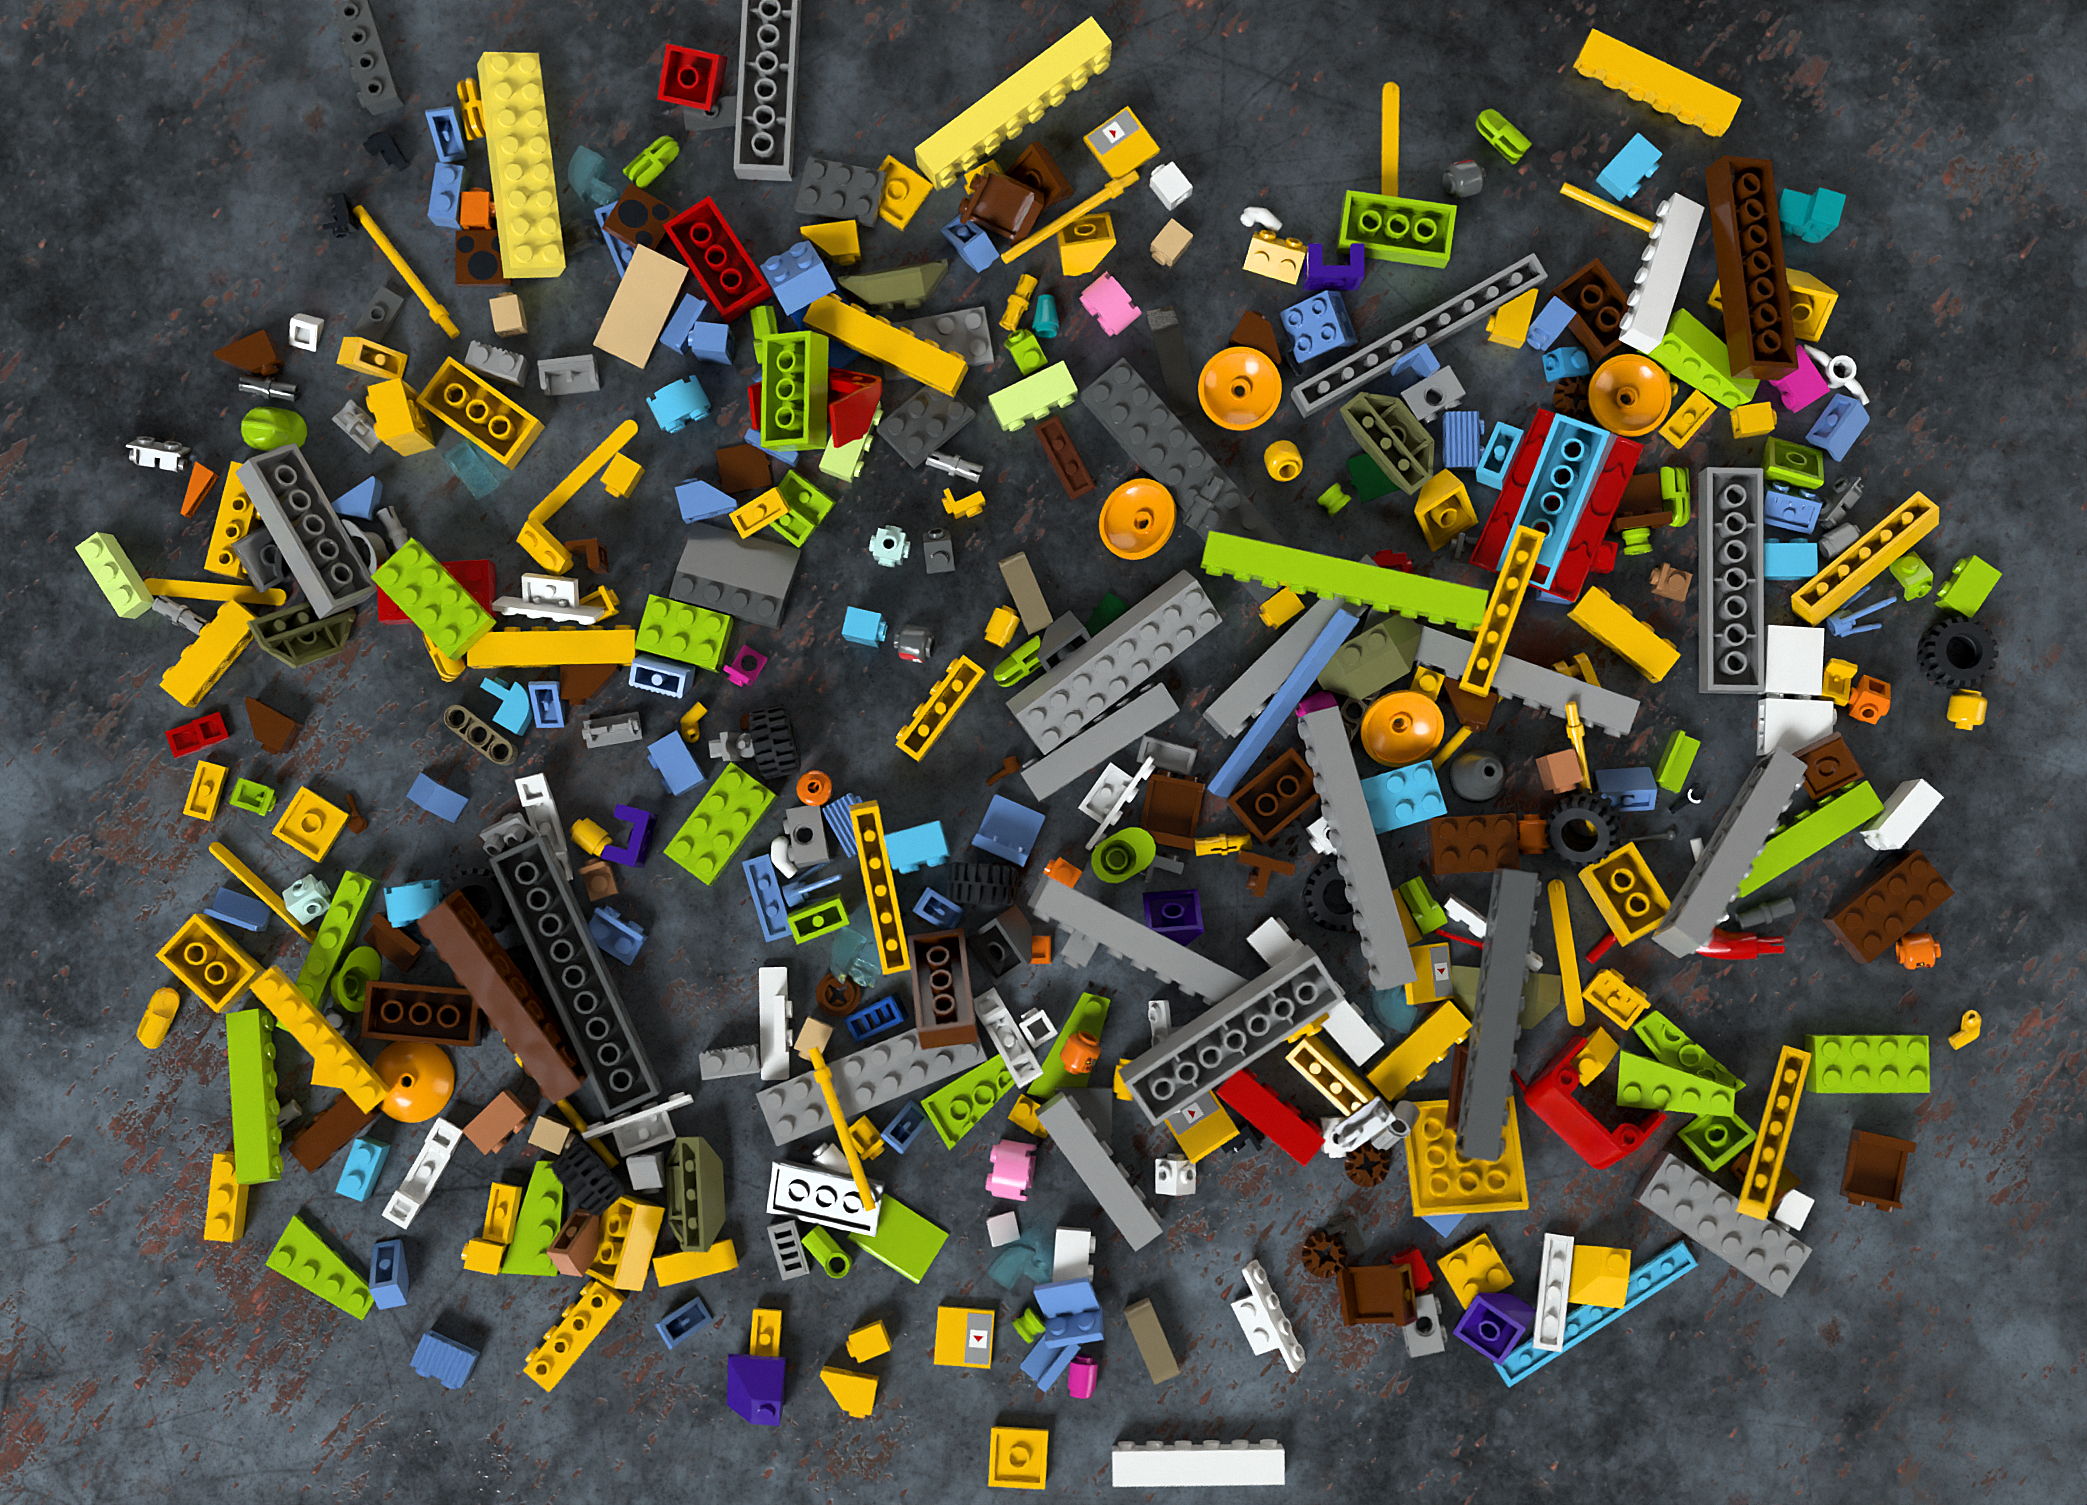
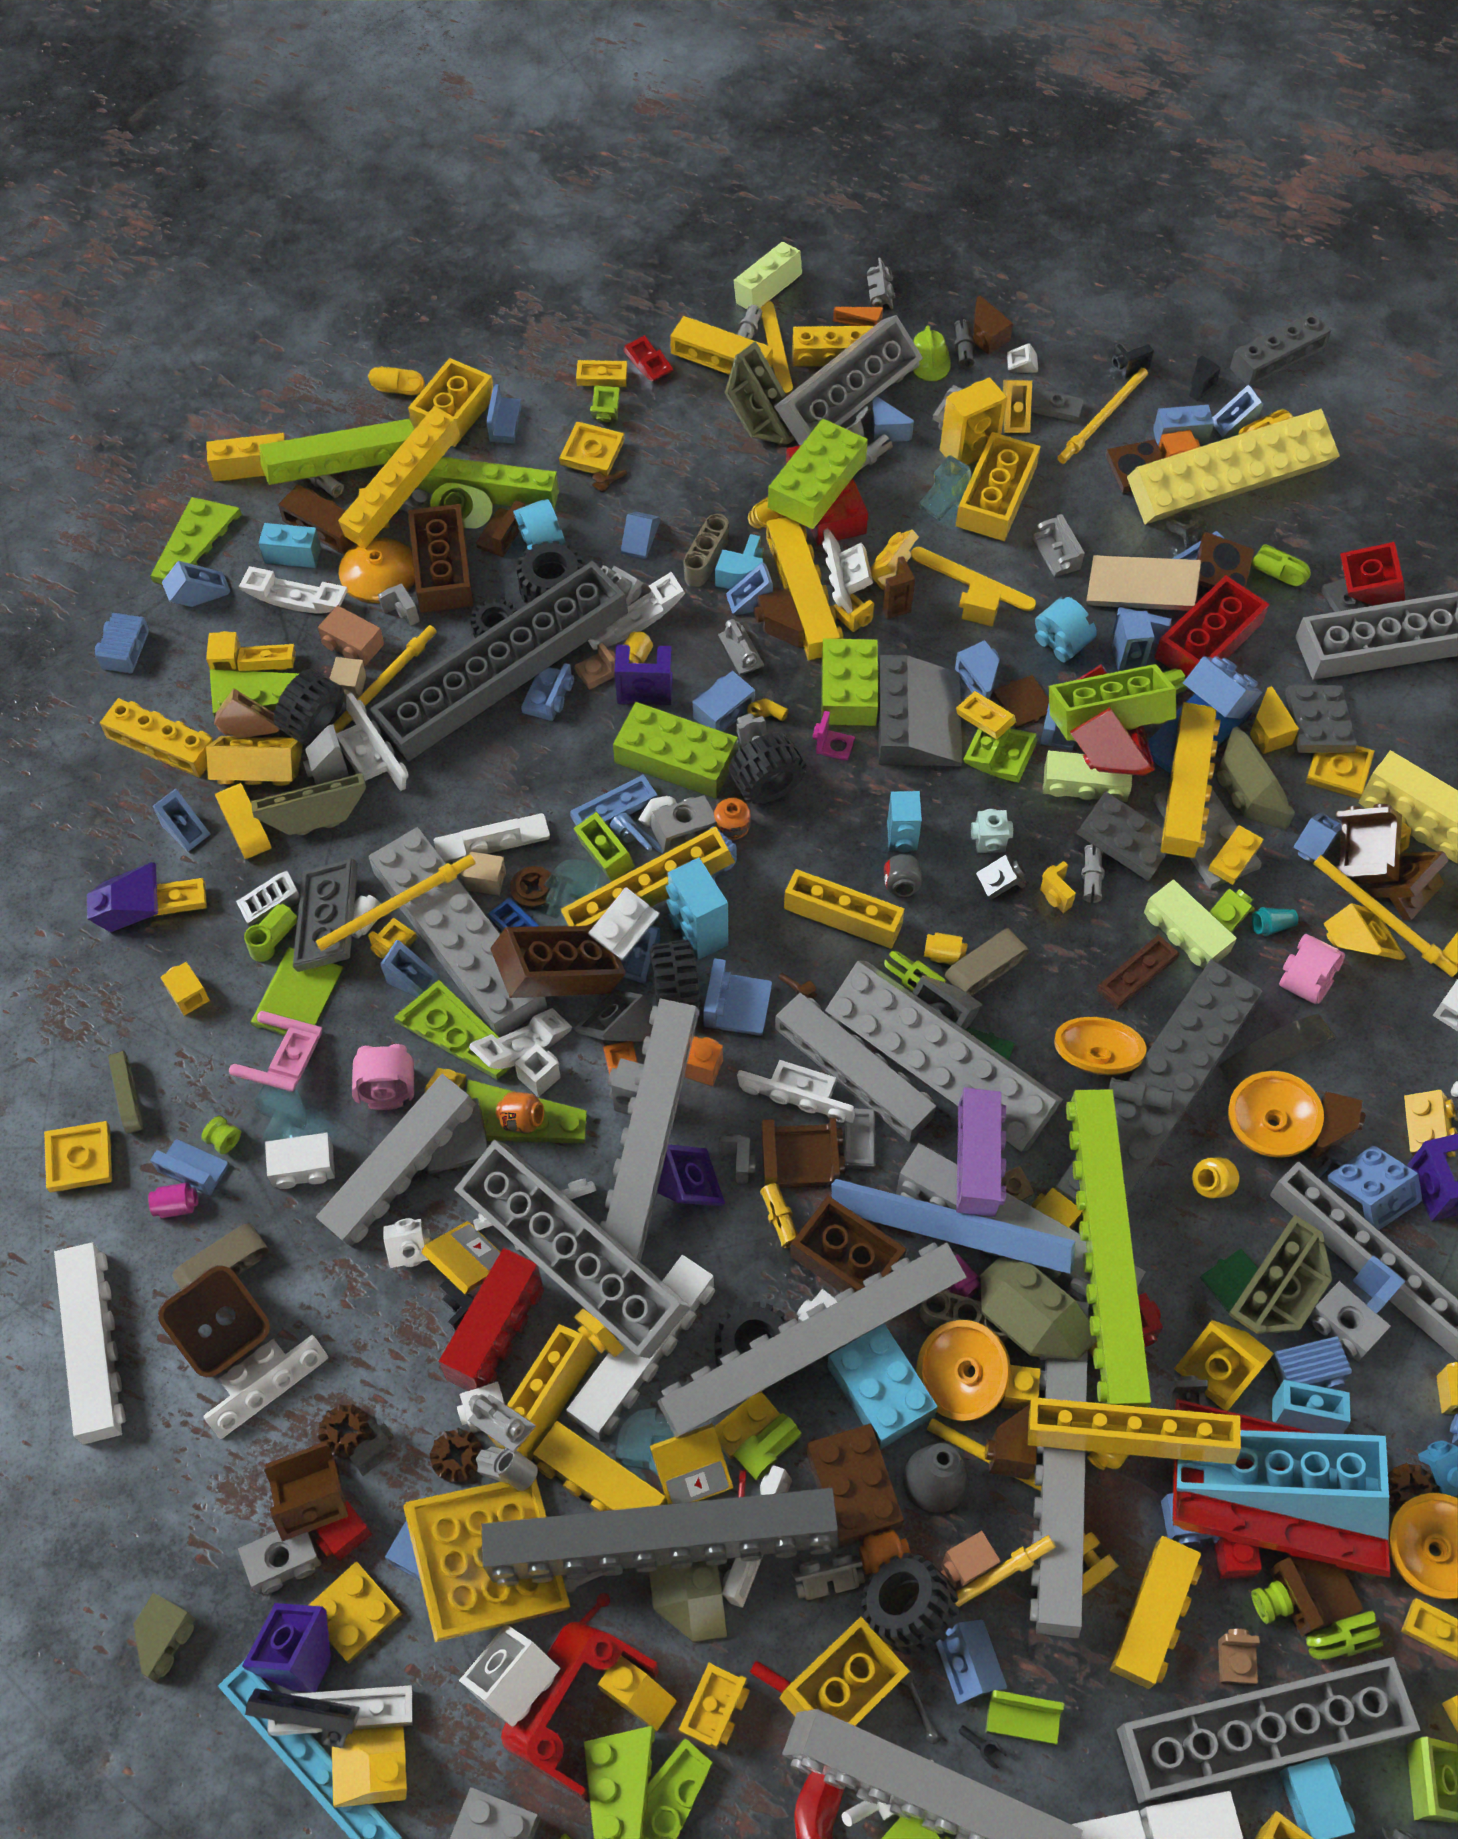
camera: 75 degrees right, 25 degrees down
yellow piece [209,842,318,944] -> none
dark grey tile [231,525,285,593] -> none
reddish brown slope [245,696,304,755] -> none
light aqua brick [282,874,331,925] -> none
reddish brown brick [417,889,588,1105] -> none
light grey brick [464,340,531,388] -> none
tan brick [489,292,528,338] -> none
clear light blue brick [568,145,621,206] -> none
medium blue brick [629,653,696,699] -> none
light grey brick [699,1043,761,1080] -> none
yellow slope [820,1366,879,1418] -> none
yellow tile [934,1306,995,1369] -> none
white slope [986,1211,1021,1247] -> none
yellow pin [999,274,1038,331] -> none
medium blue bracket [1034,1277,1103,1349] -> none
lime piece [1091,827,1156,883] -> none
tan brick [1150,218,1193,267] -> none
reddish brown bracket [1234,850,1296,898] -> none
lime wheel [1317,483,1352,517] -> none
yellow piece [1547,879,1585,1026] -> none
medium blue bracket [1763,482,1823,535] -> none
none -> olive beam [108,1051,143,1134]
none -> olive slope [133,1593,195,1682]
none -> reddish brown piece [158,1265,270,1377]
none -> bright pink plate [229,1011,323,1092]
none -> black hinge [245,1688,360,1748]
none -> light grey bracket [378,583,420,626]
none -> white brick [459,1625,560,1727]
none -> white plate [589,887,660,961]
none -> light grey hinge [791,1553,865,1601]
none -> medium lavender brick [956,1087,1006,1217]
none -> medium nougat bracket [1001,1166,1034,1201]
none -> yellow plate [1208,825,1264,885]

